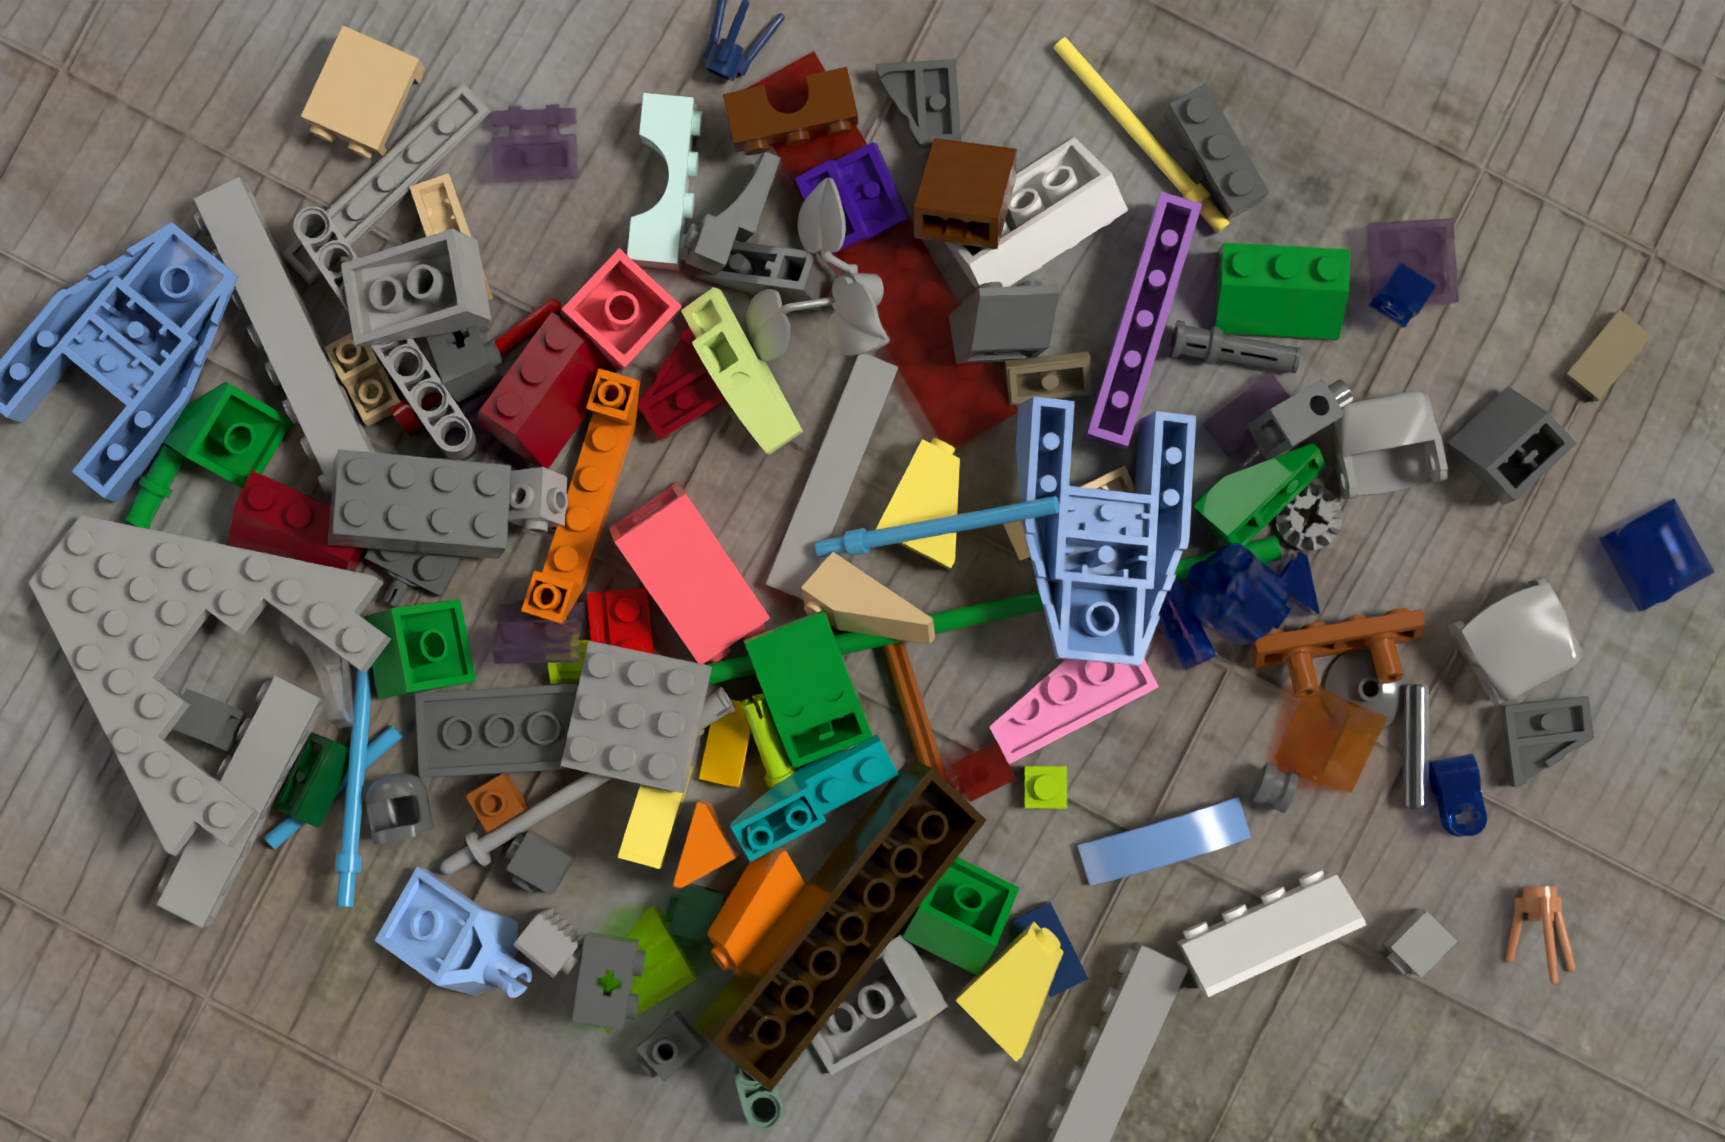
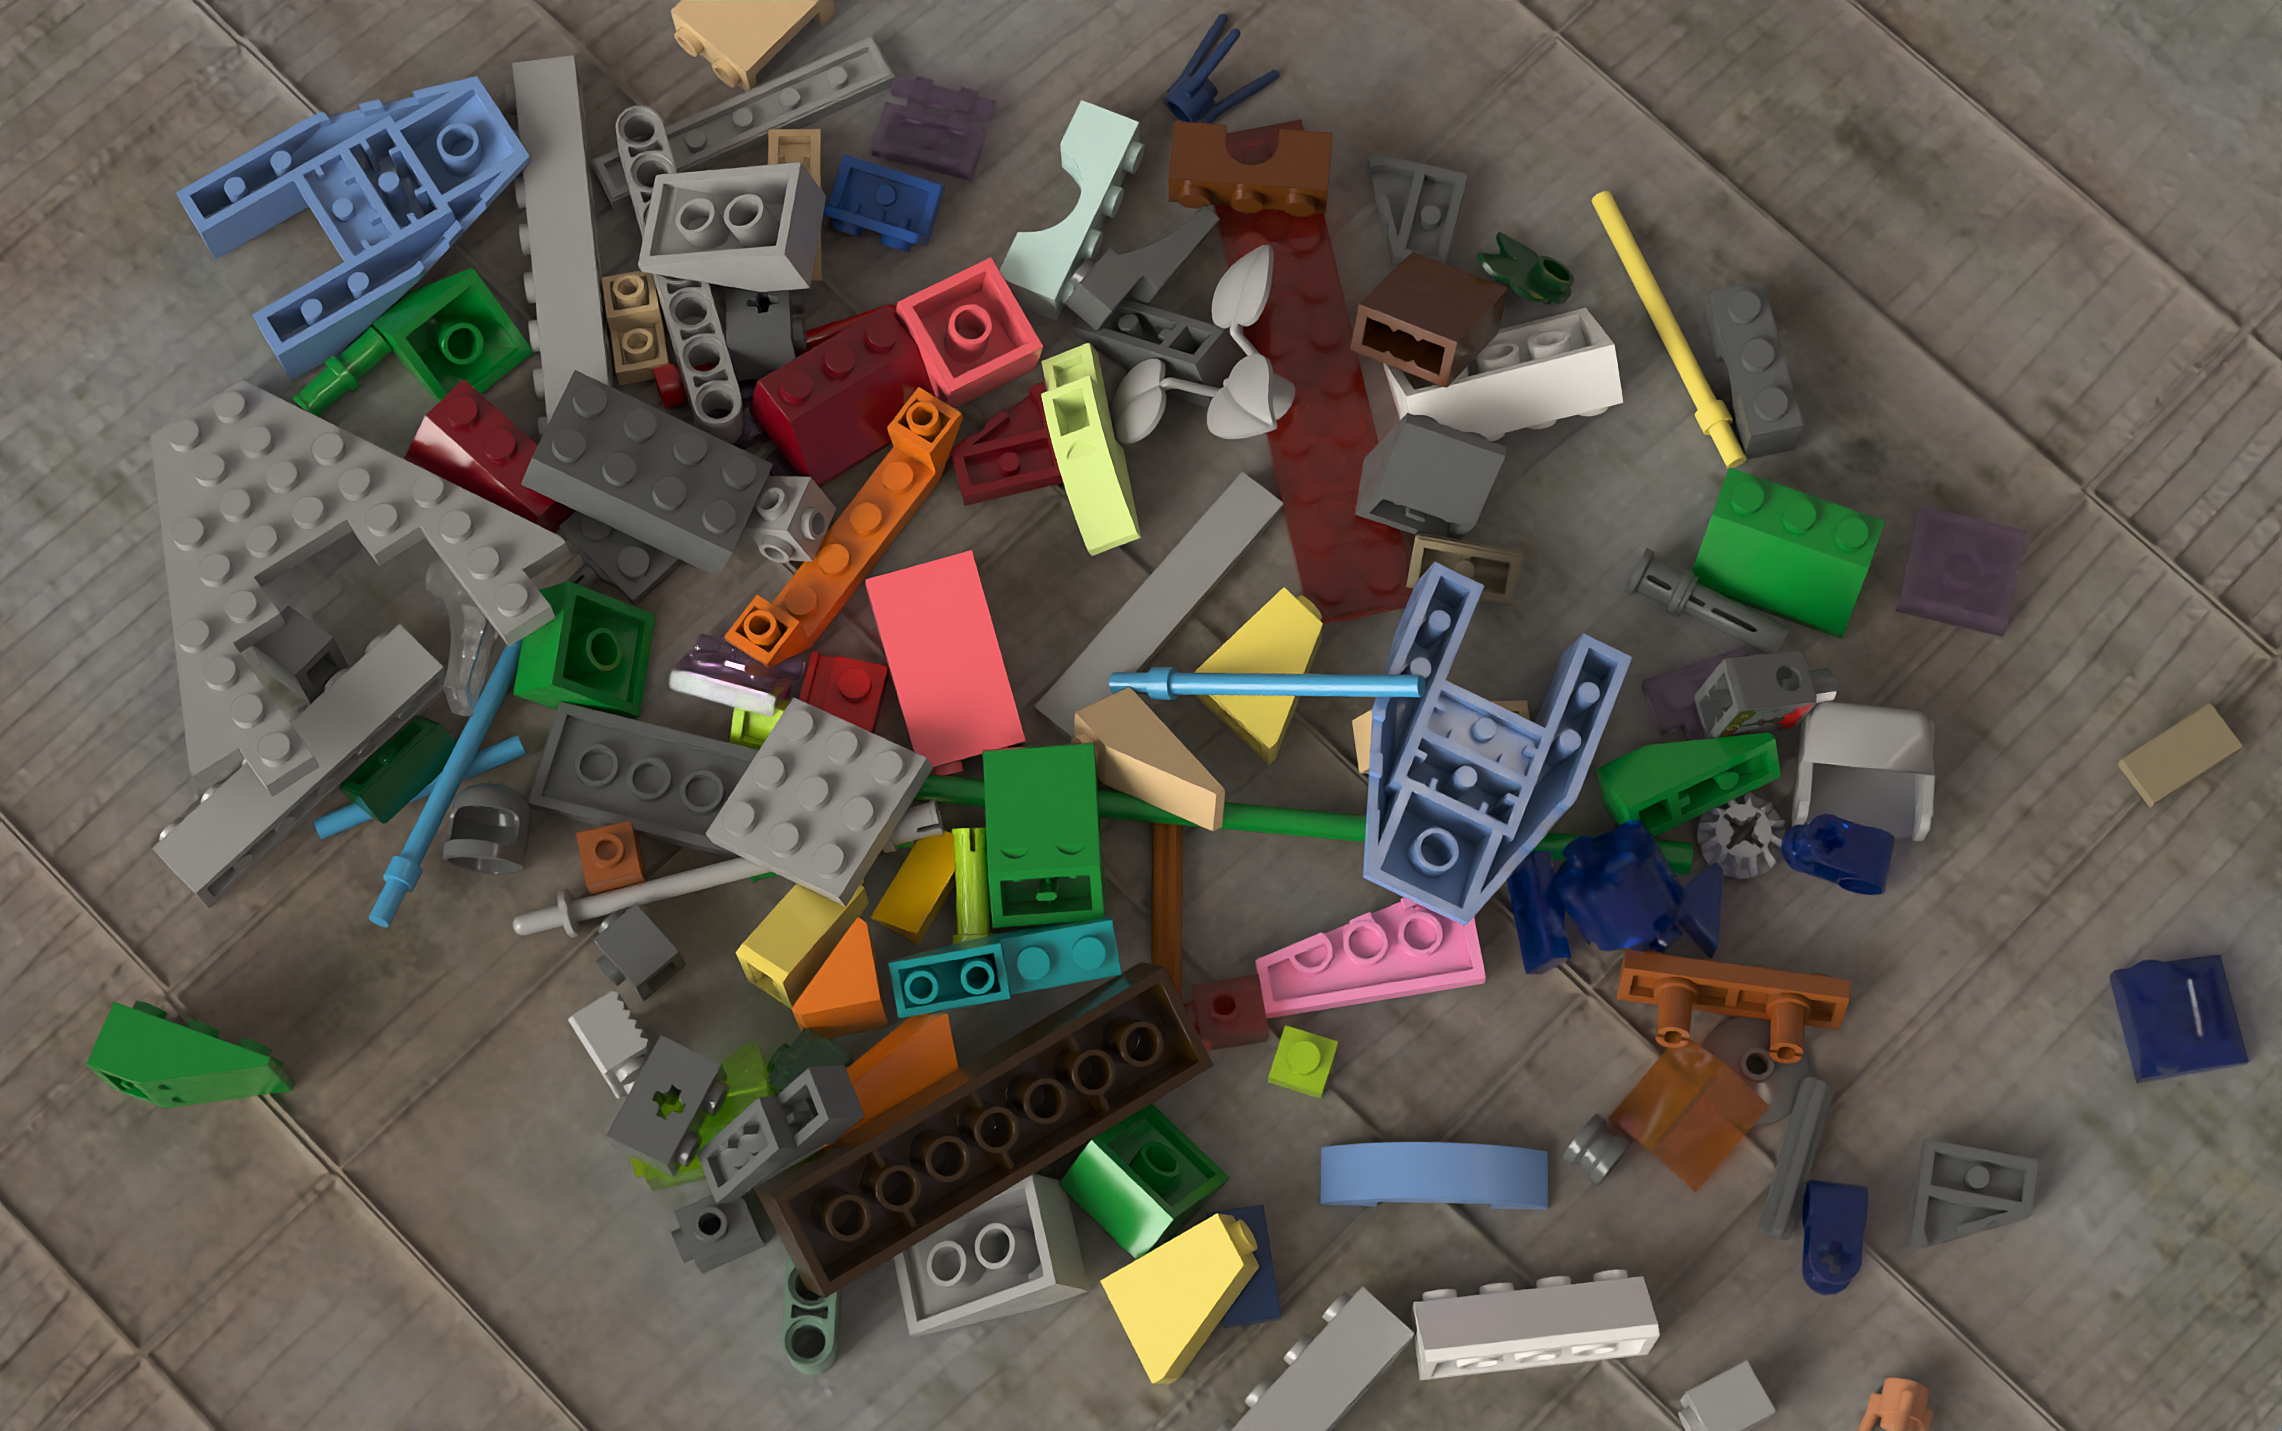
camera: 20 degrees right, 15 degrees down
light blue plate [375,867,532,998] -> none
dark purple slope [795,142,911,254] -> none
medium lavender brick [1083,192,1202,451] -> none
clear blue brick [1368,262,1437,328] -> none
dark grey slope [1445,386,1577,505] -> none
light grey piece [1448,577,1584,706] -> none
none -> green slope [86,1000,295,1109]
none -> dark grey slope [697,1065,864,1204]
none -> blue bracket [823,154,946,253]
none -> dark green plate [1477,232,1574,304]
none -> clear blue piece [1781,814,1895,895]

